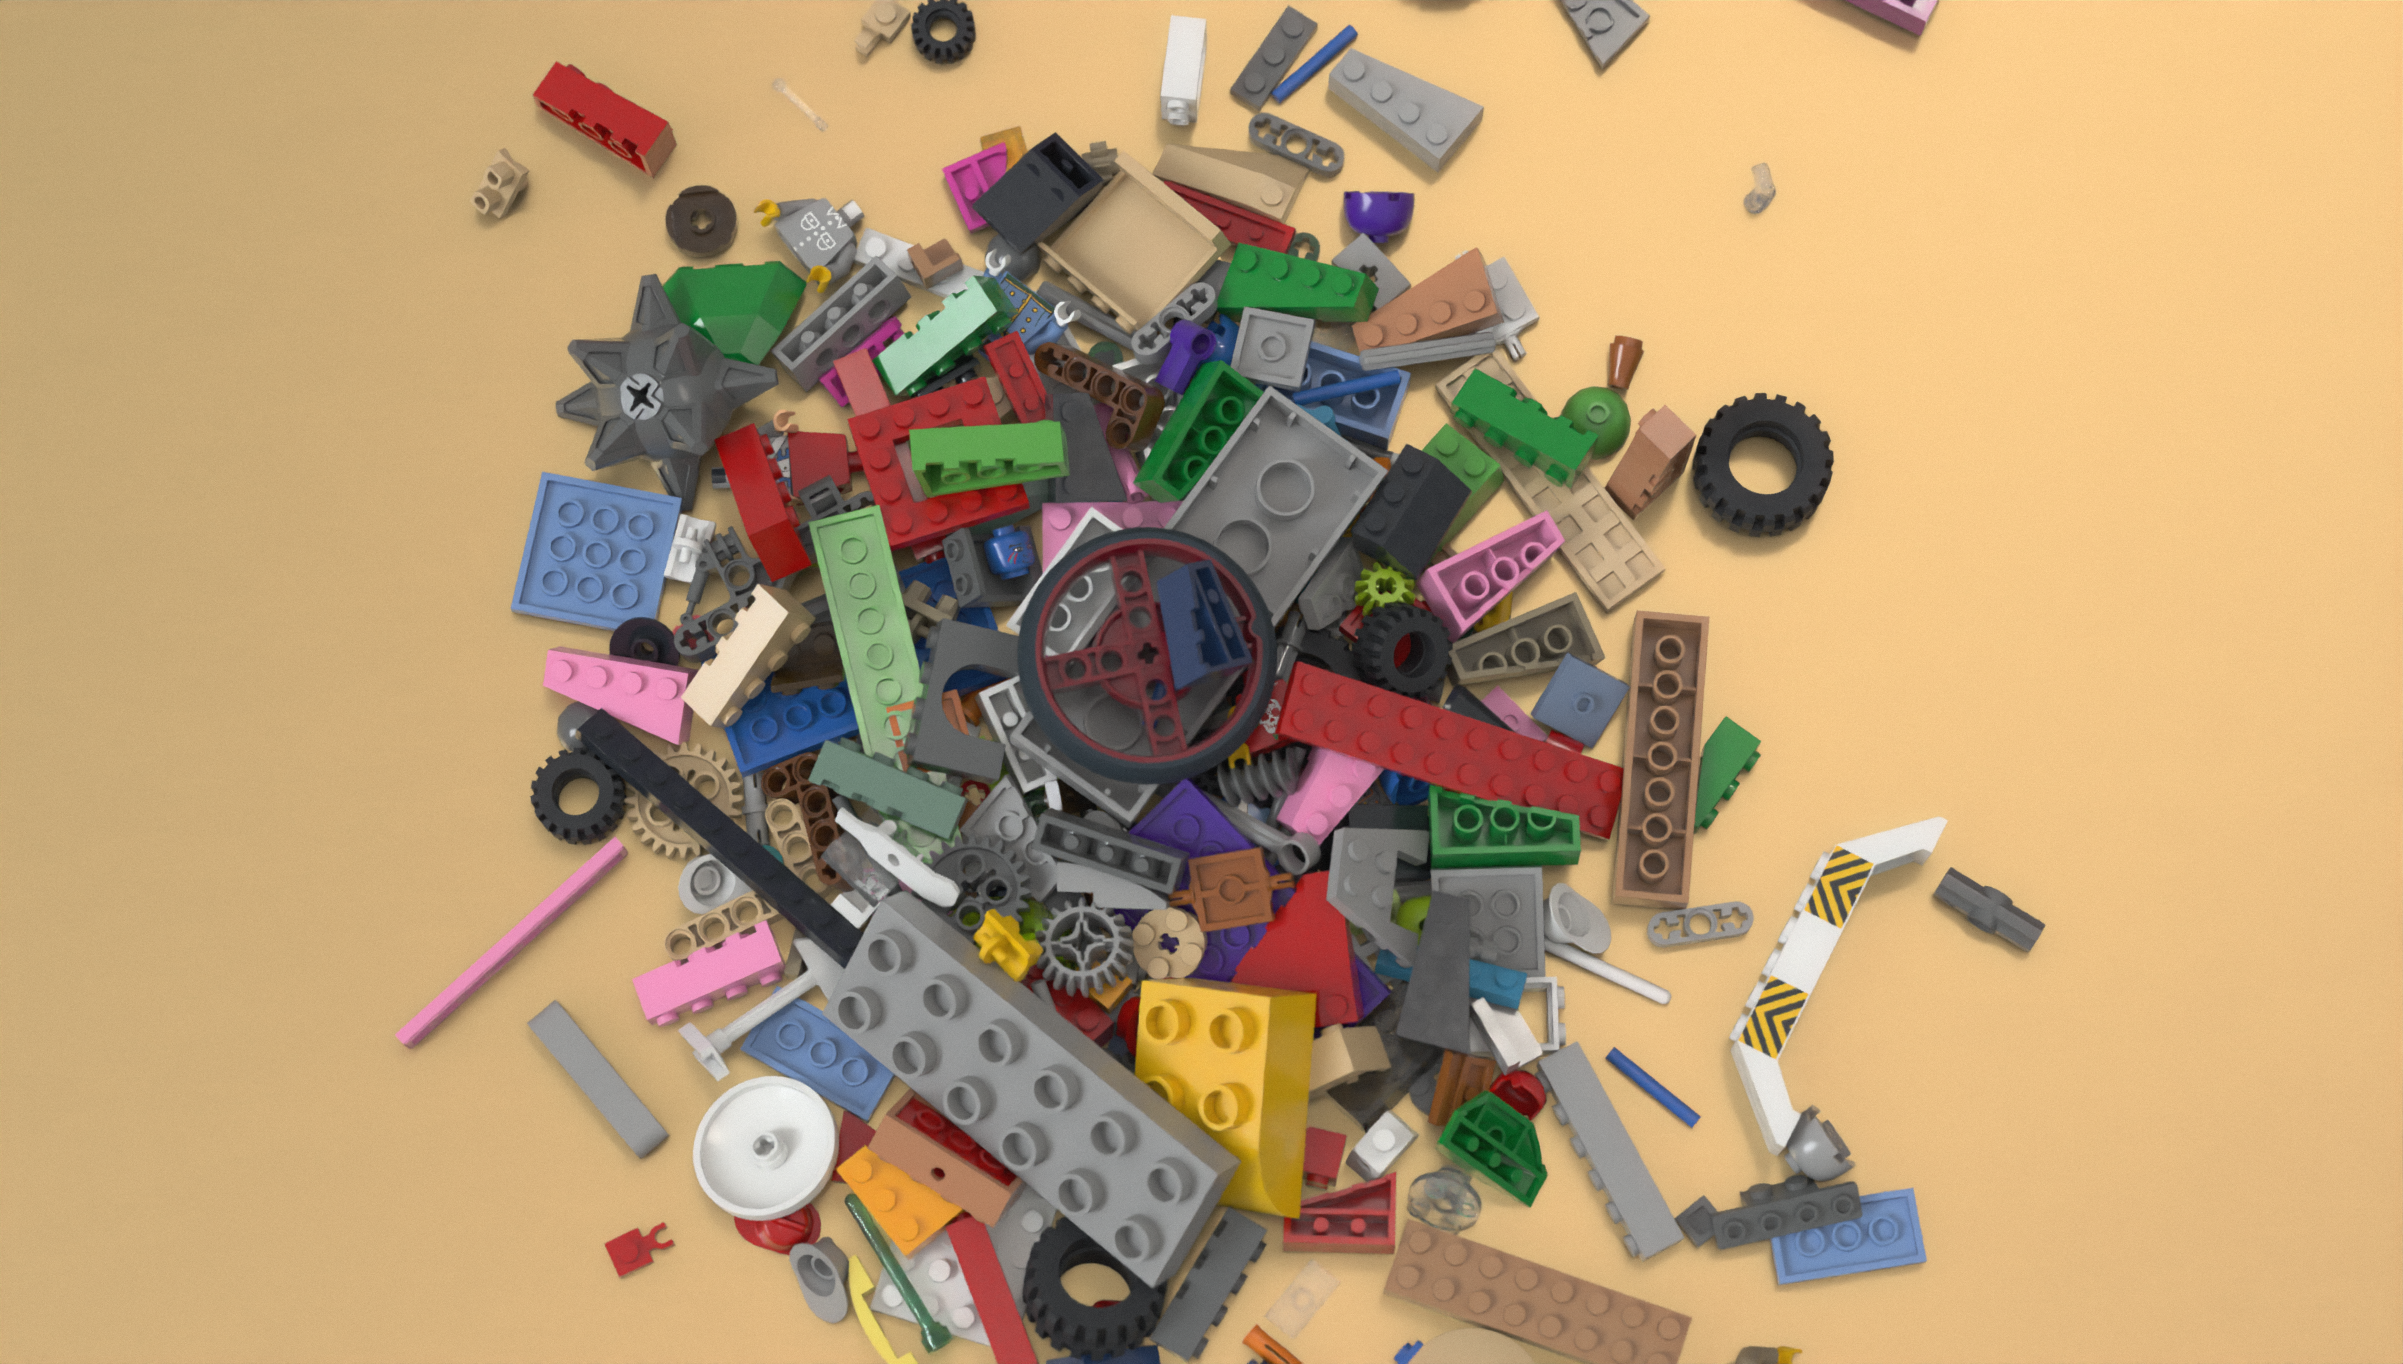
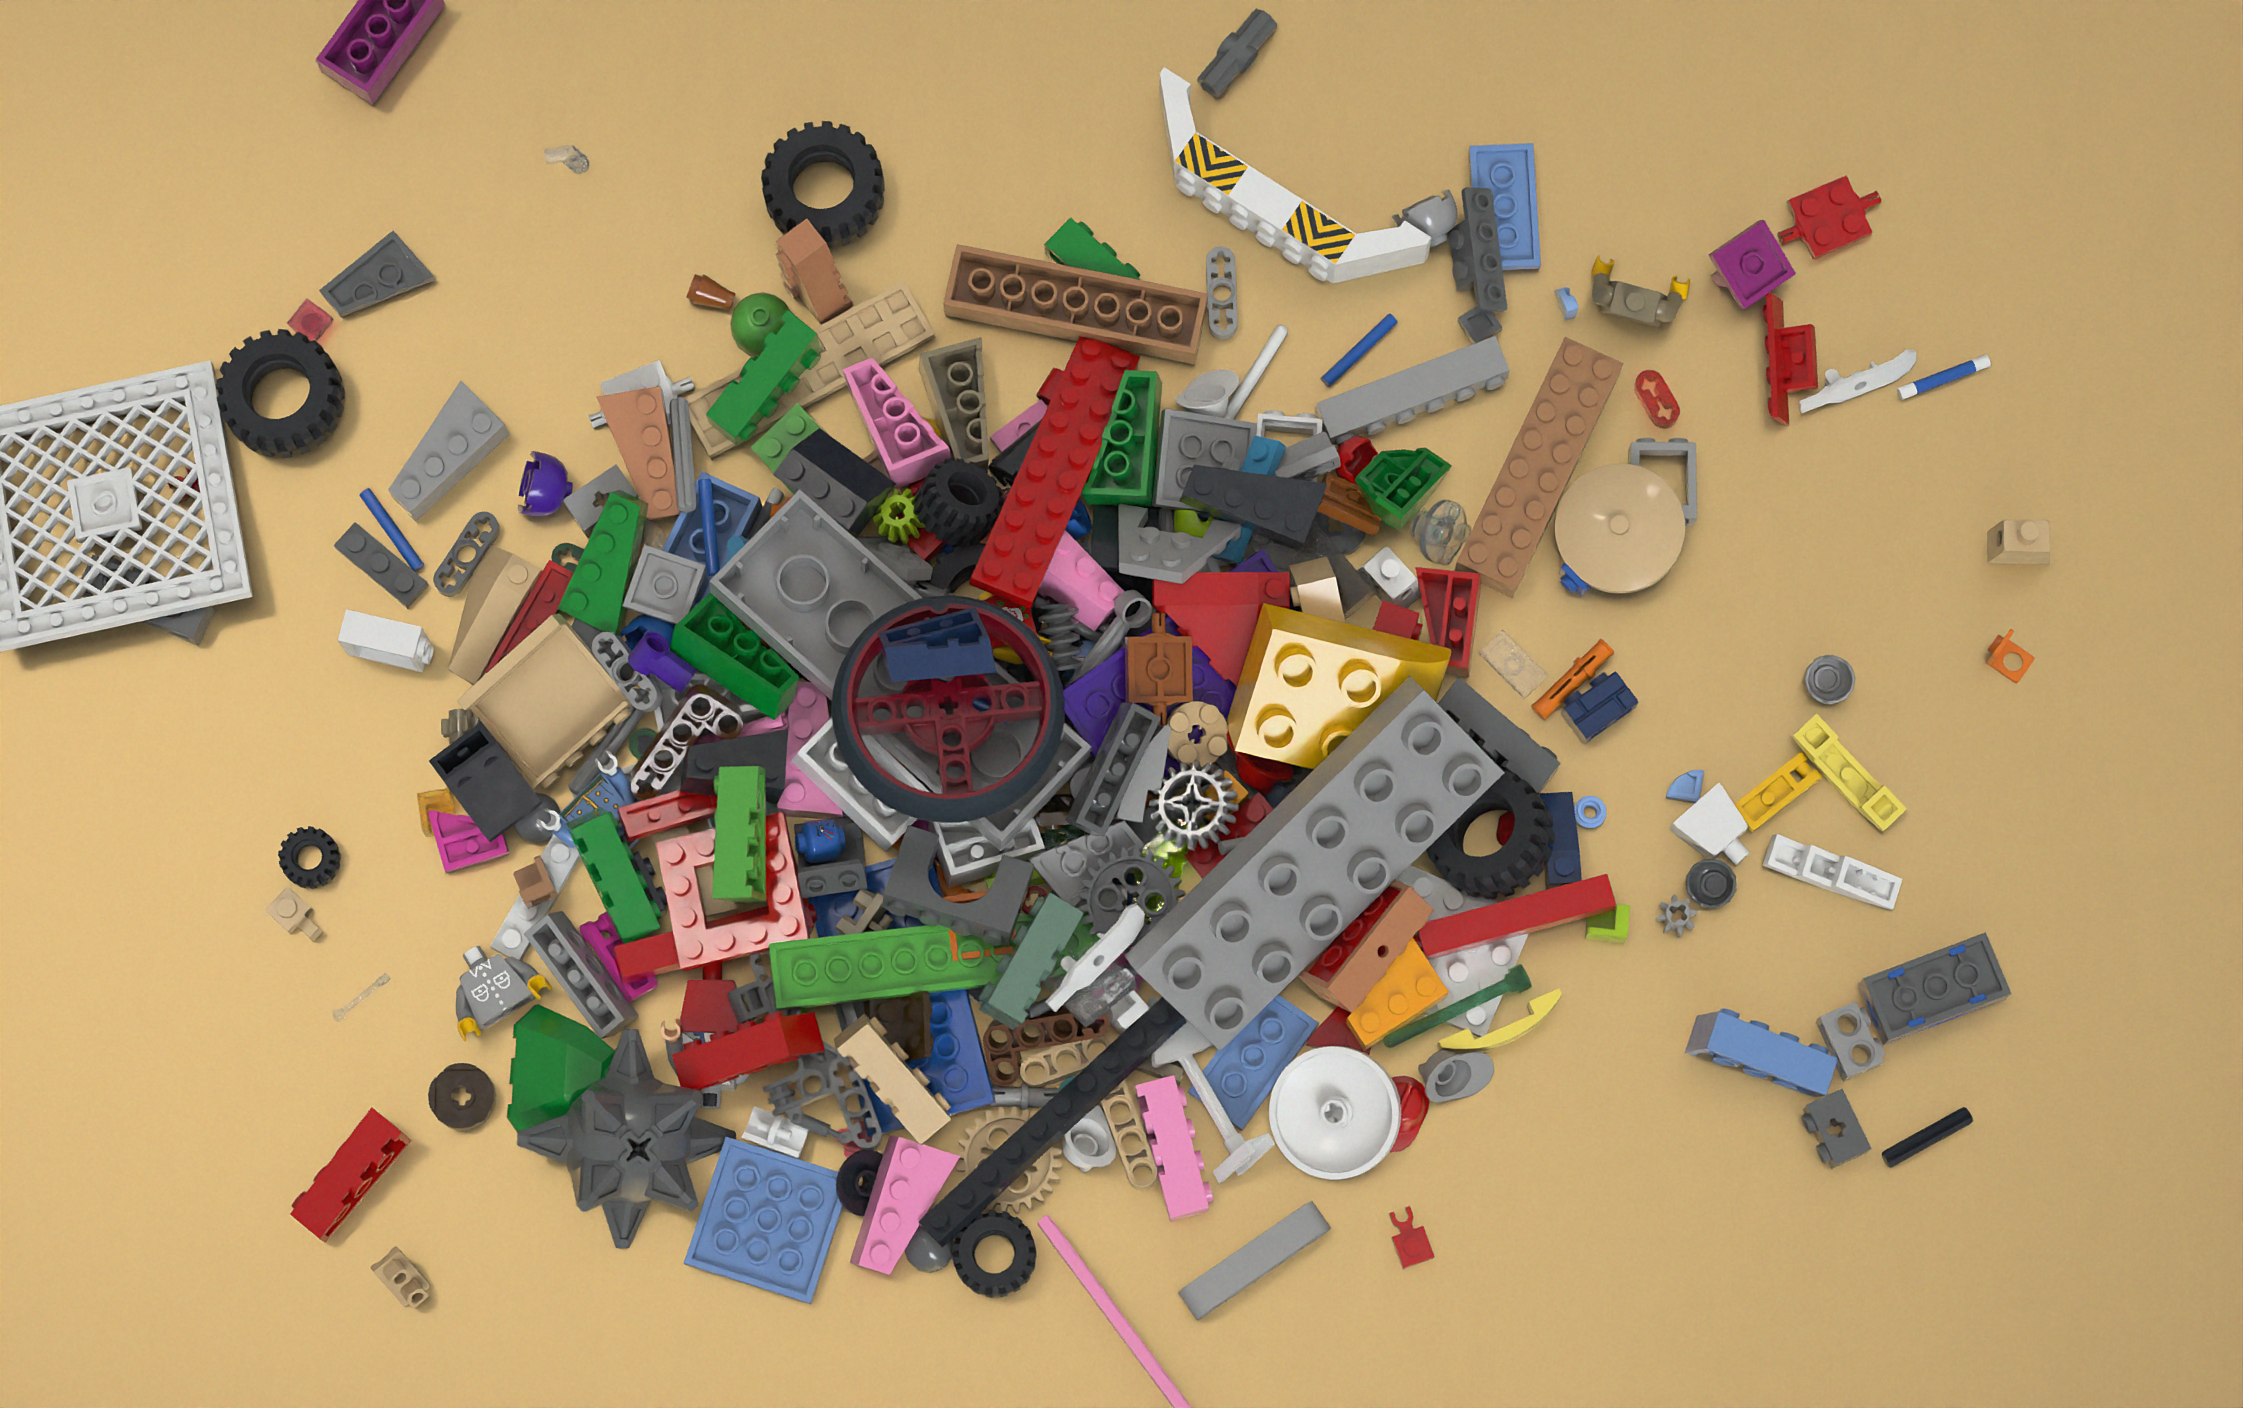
camera: 85 degrees left, 0 degrees up
yellow hips [973,909,1043,982] -> none
sand blue plate [1530,652,1630,748] -> none
none -> light blue tile [1554,287,1579,320]

